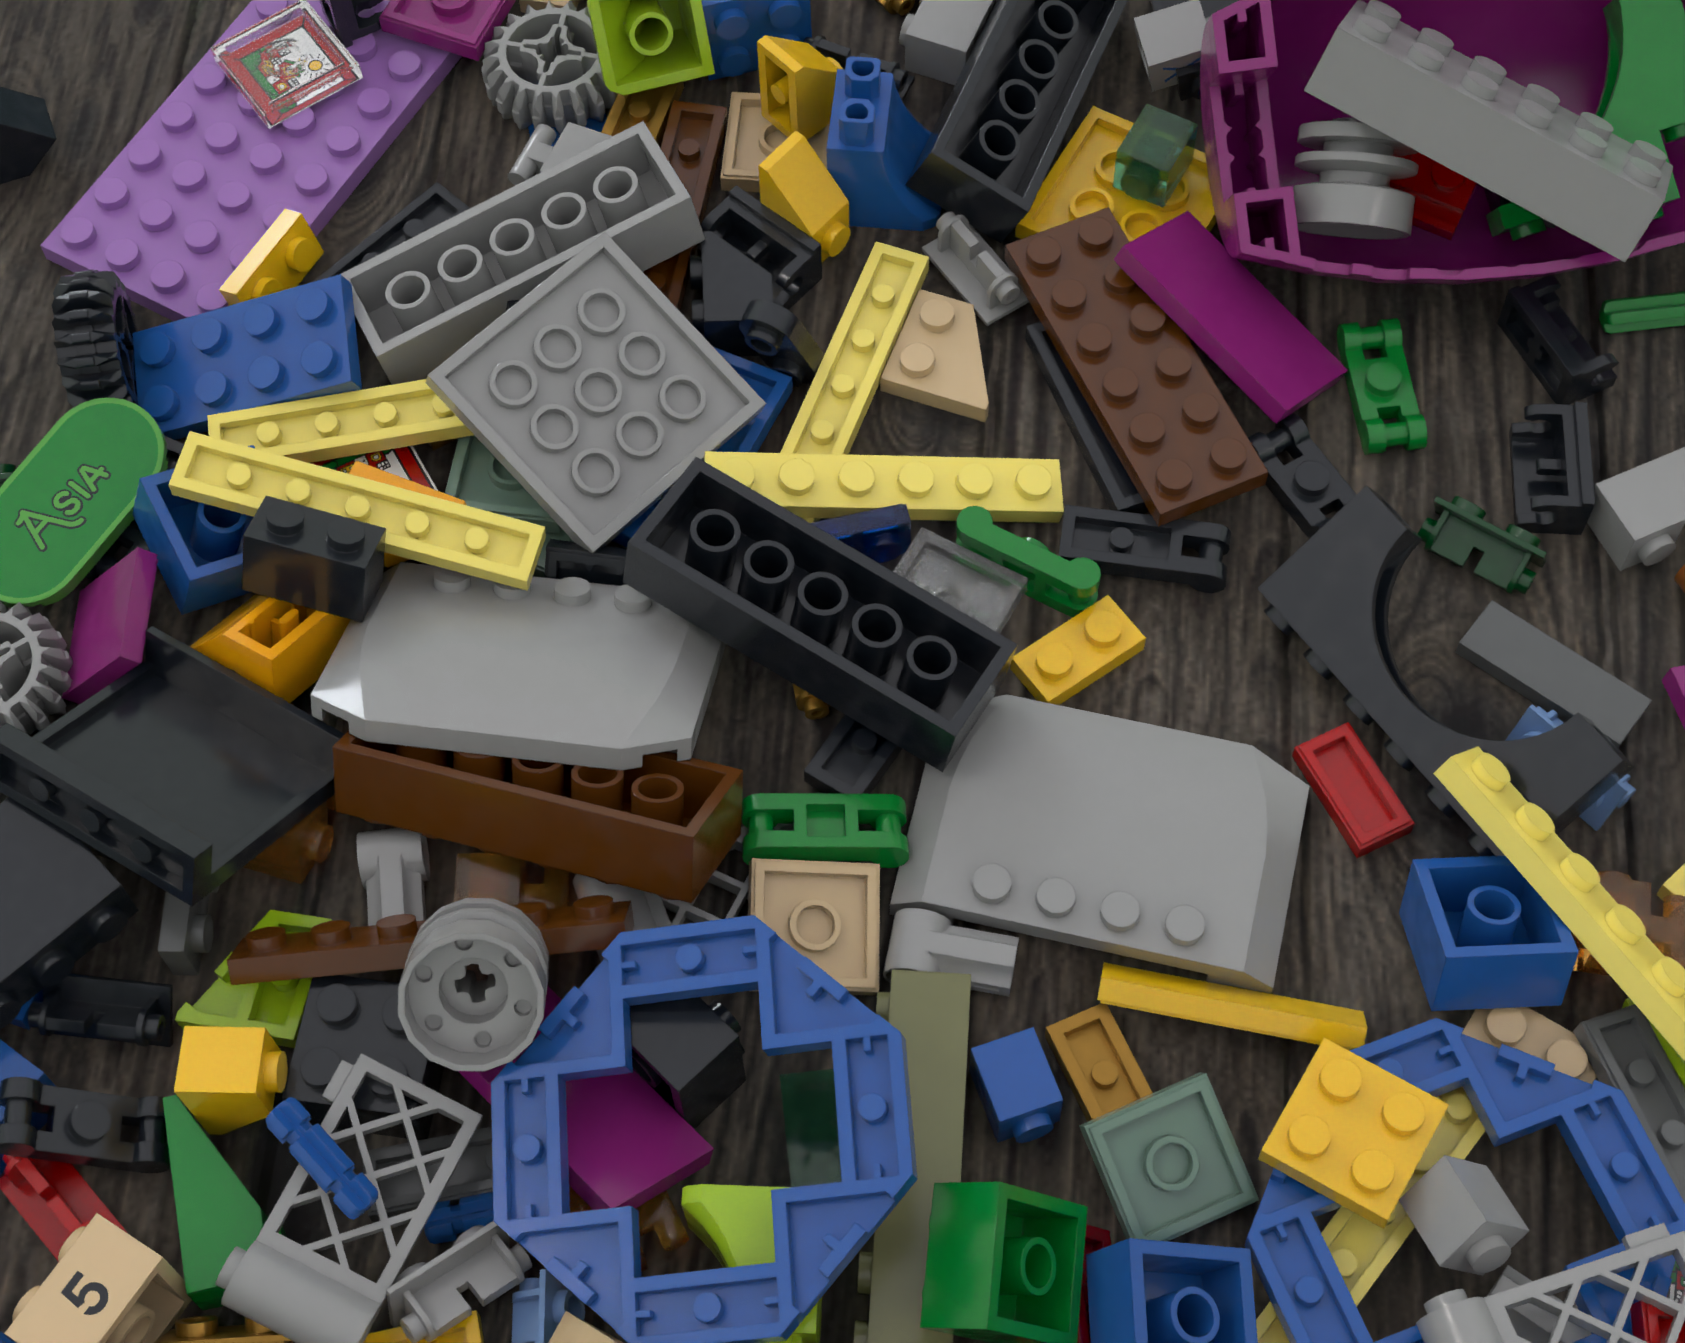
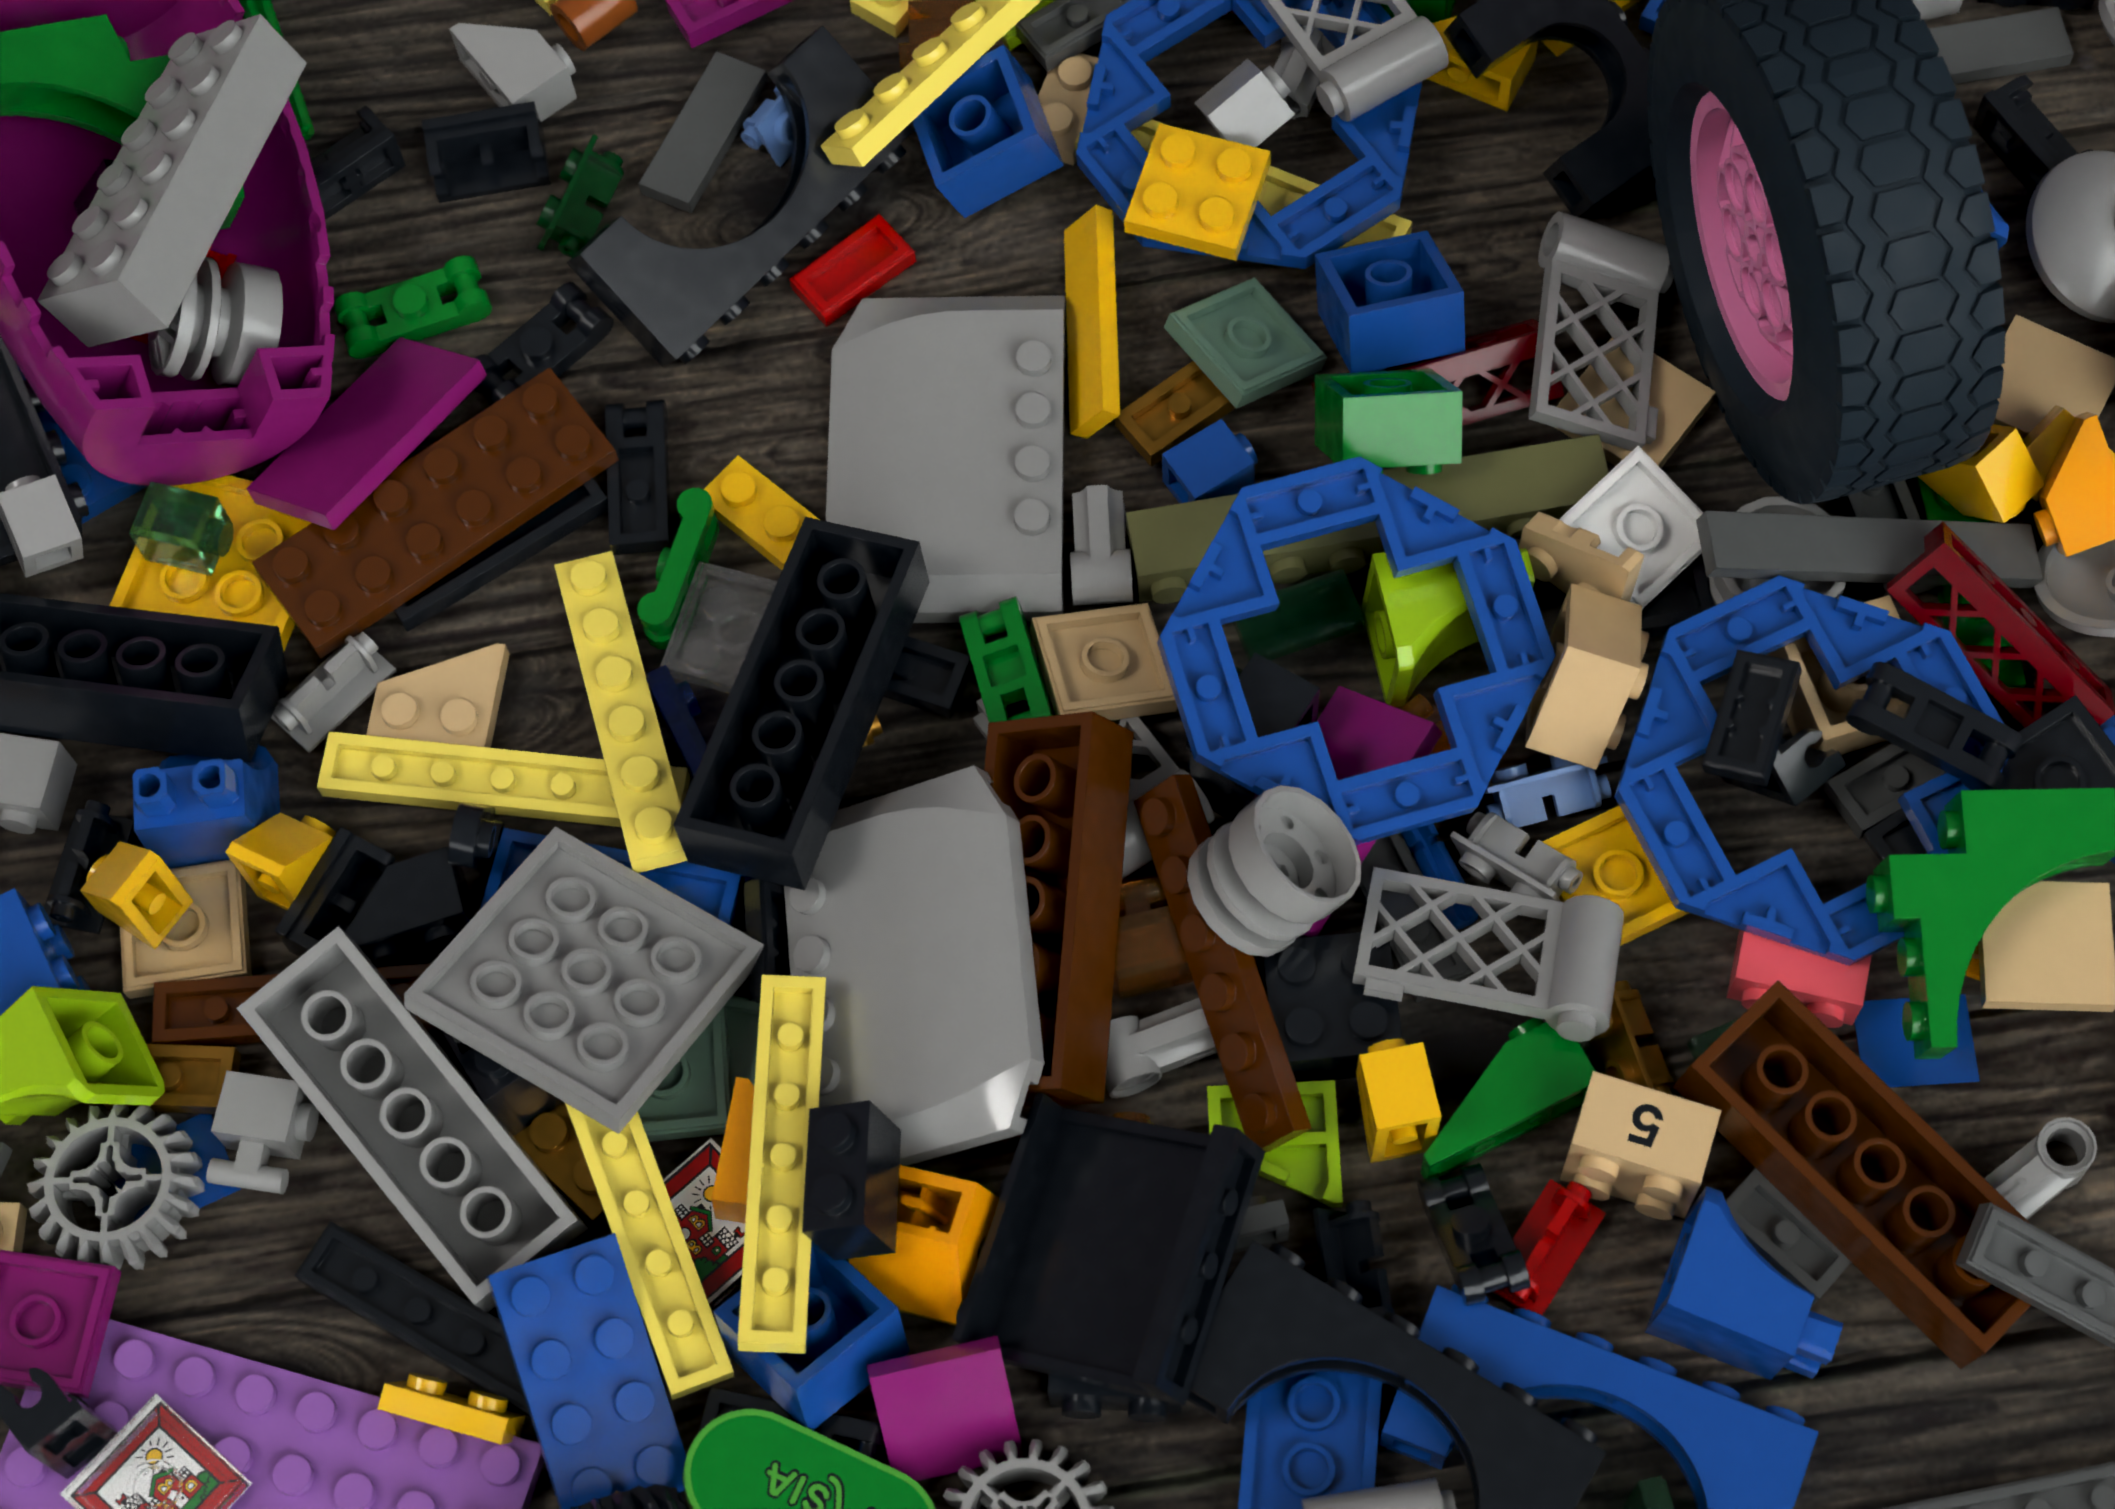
camera: 100 degrees left, 5 degrees up
blue axle [266,1097,378,1220] -> none

